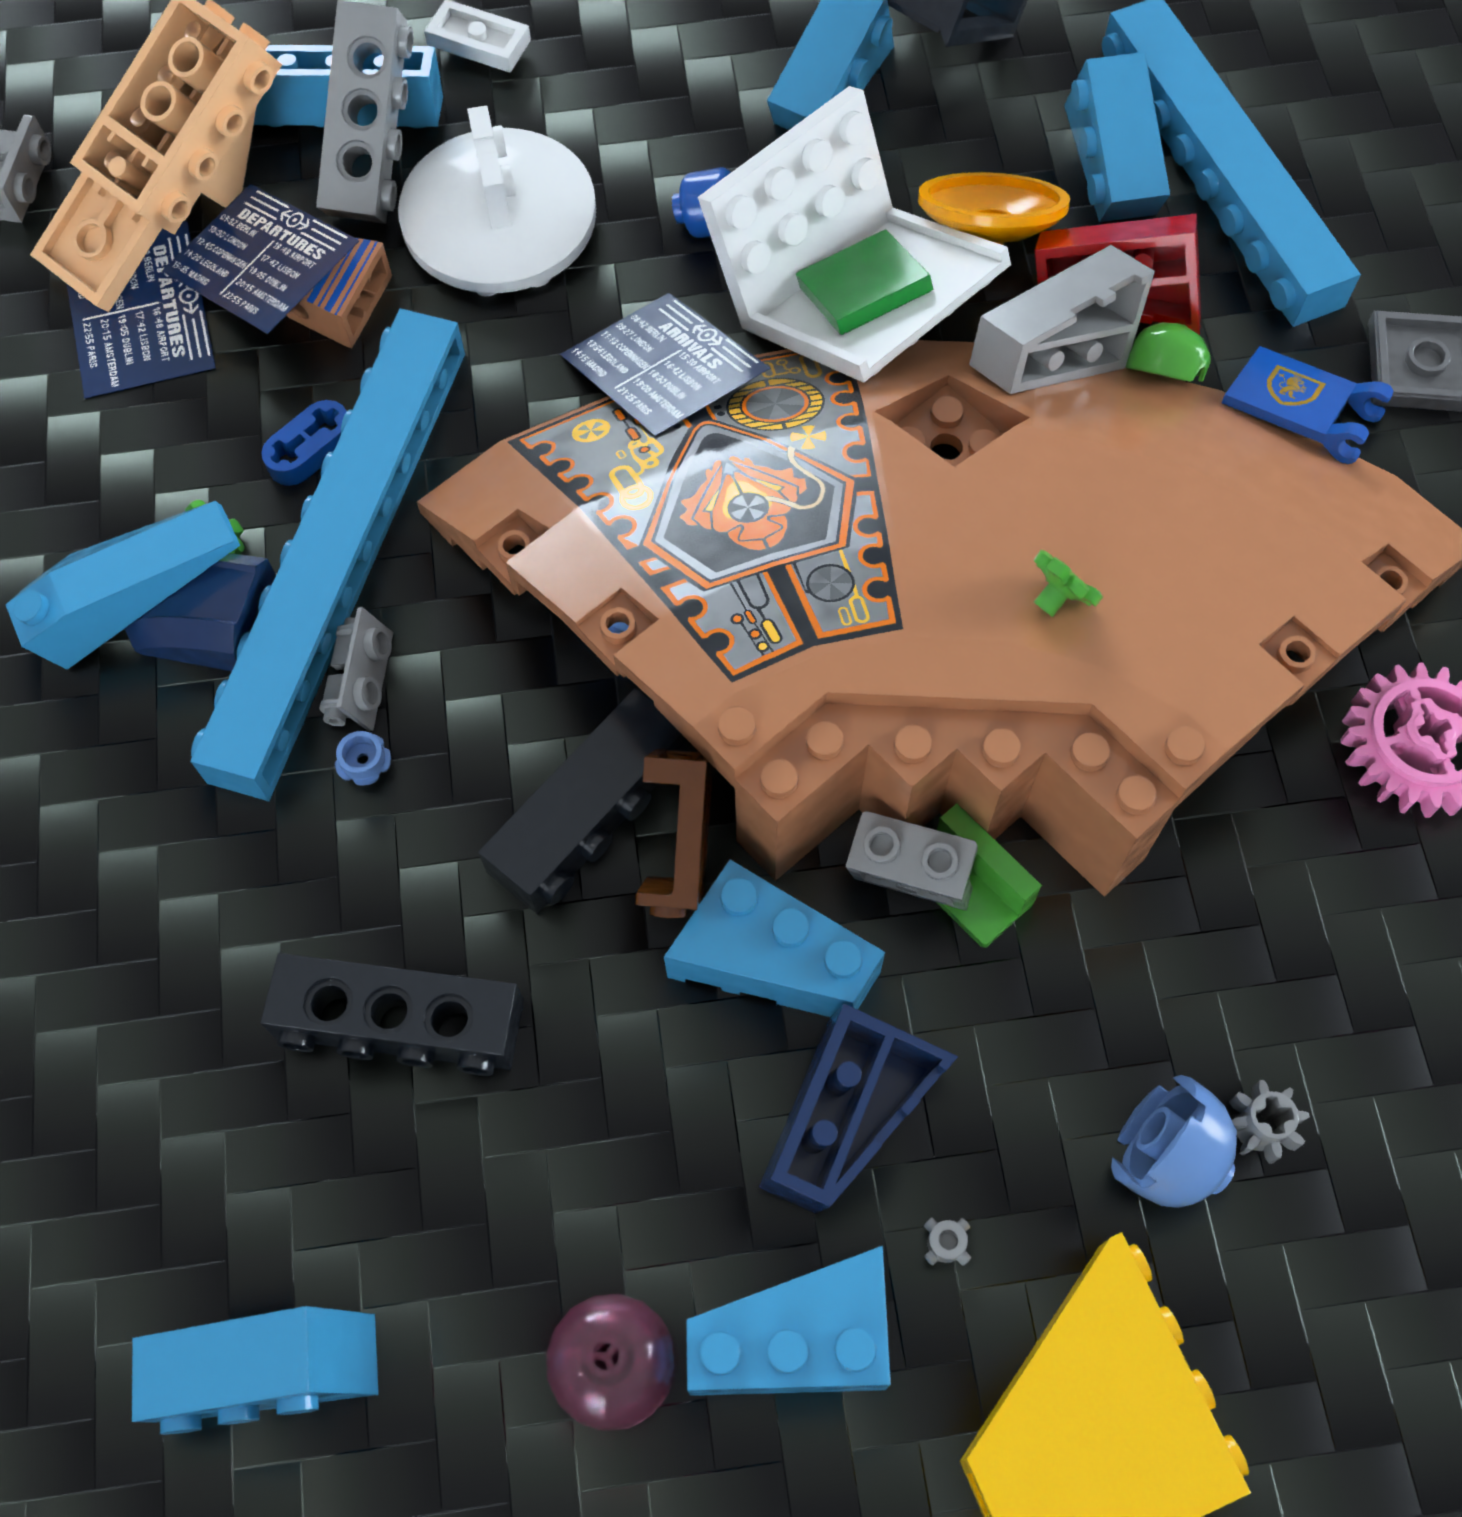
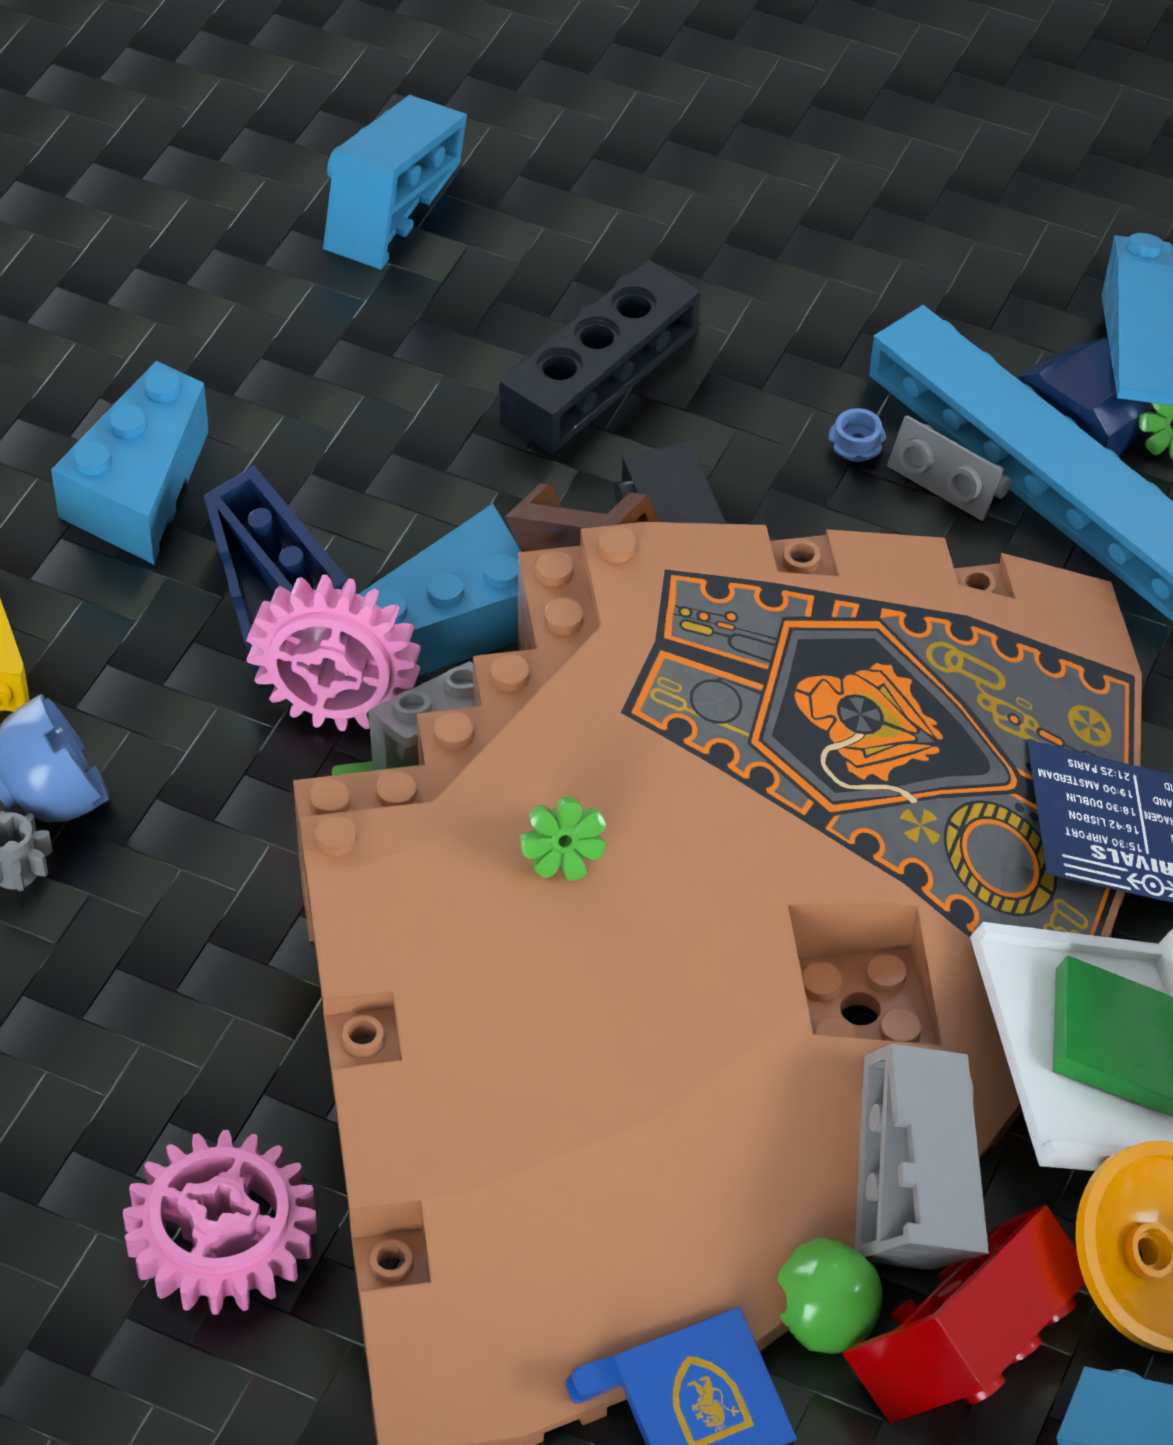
camera: 120 degrees right, 15 degrees down
clear pink cylinder [546,1293,677,1432] -> none
light grey piece [924,1217,971,1266] -> none
none -> bright pink gear [247,575,421,731]

